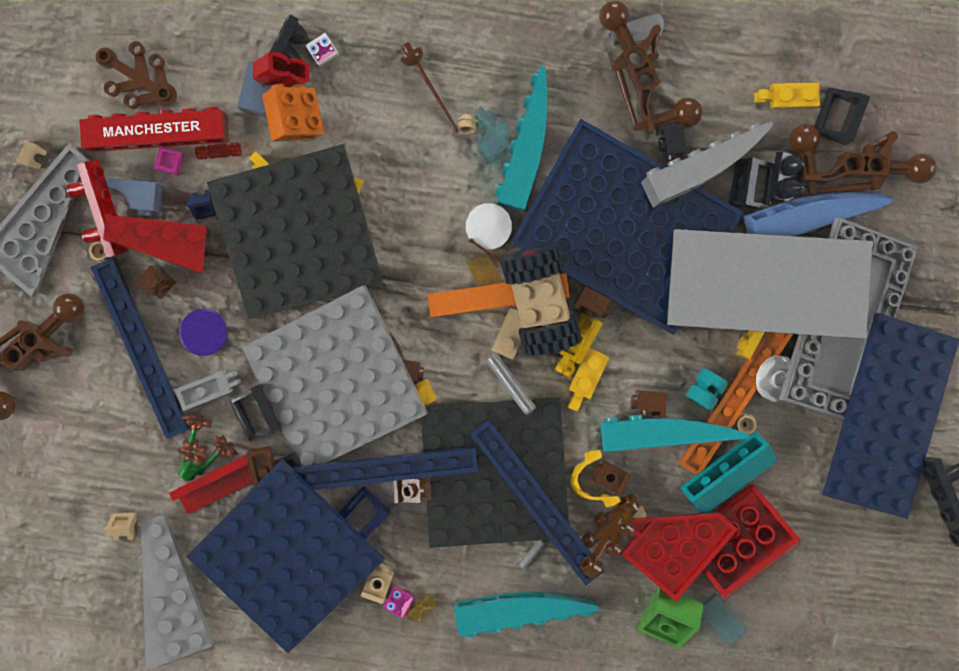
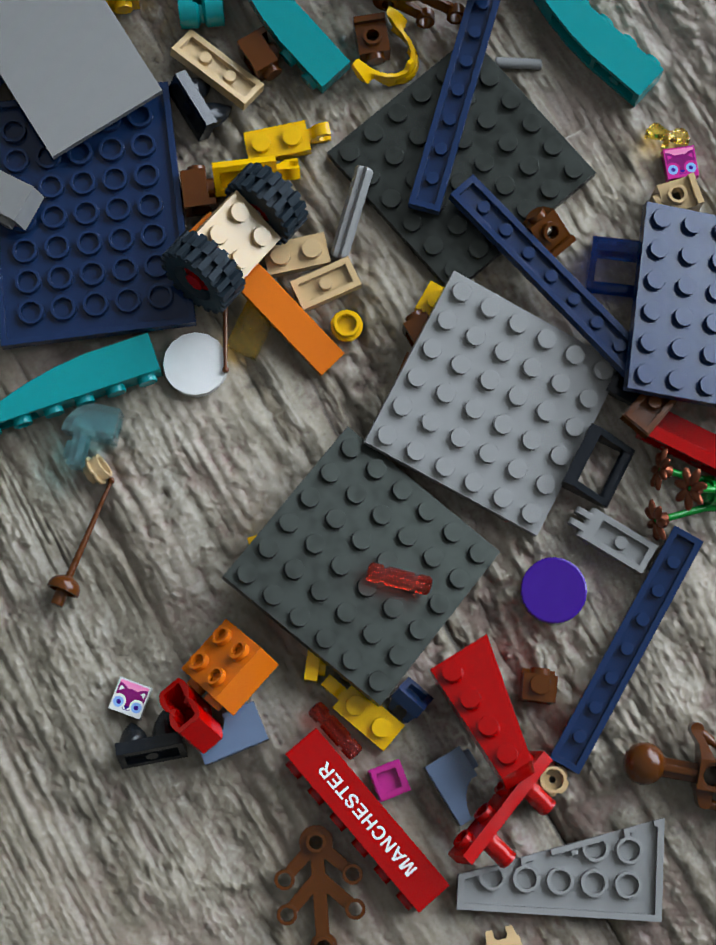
camera: 125 degrees left, 10 degrees down
none -> black tile [169,70,232,142]
none -> tan plate [170,29,264,111]
none -> tan plate [290,256,362,312]
none -> yellow plate [321,674,405,751]
none -> yellow plate [331,310,363,342]
none -> clear red axle [366,562,432,595]

